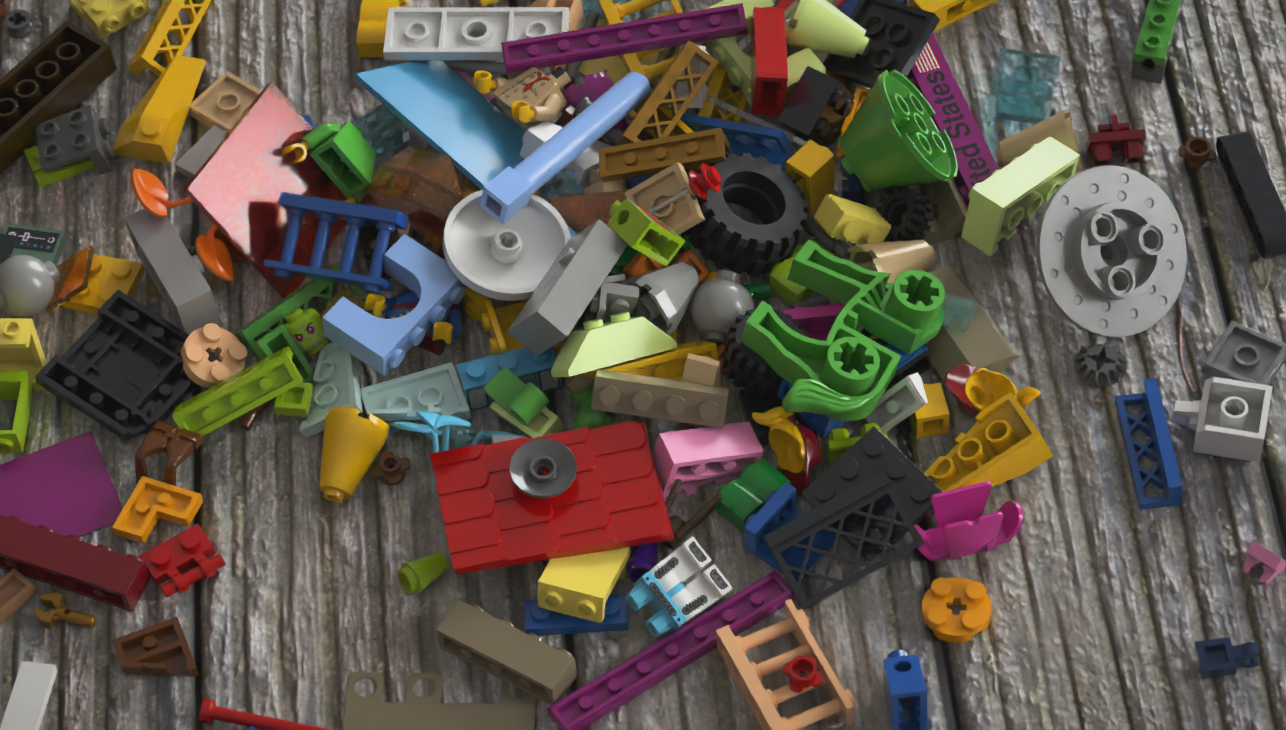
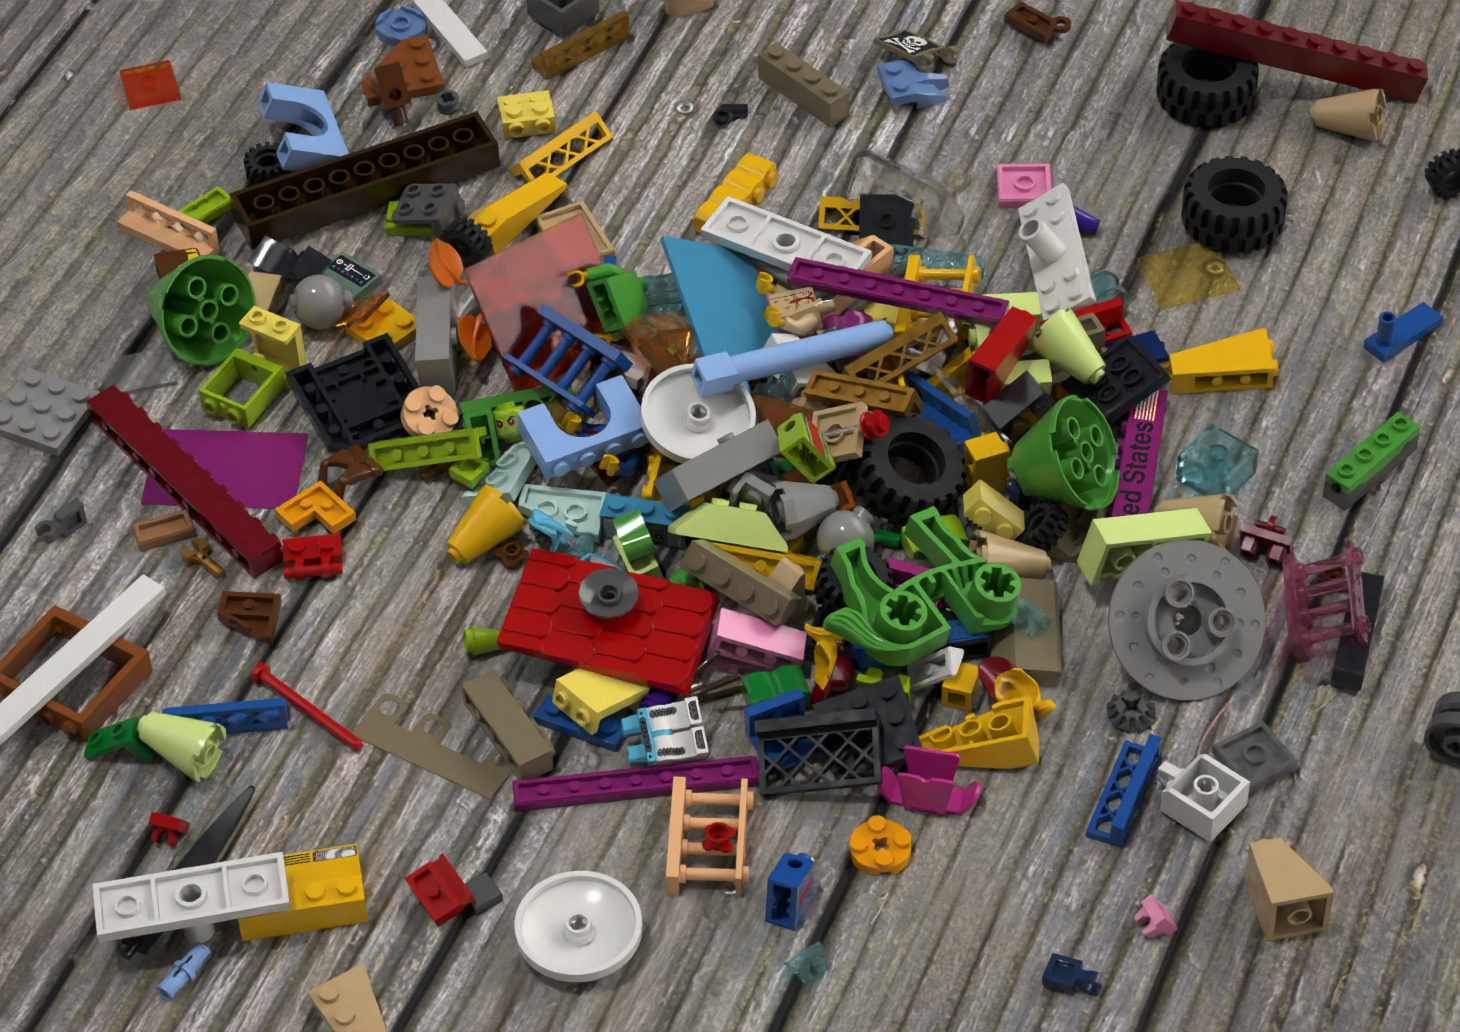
camera: 25 degrees right, 5 degrees down
none -> black tyre [440,216,493,268]
none -> clear pink fence [1282,537,1371,663]

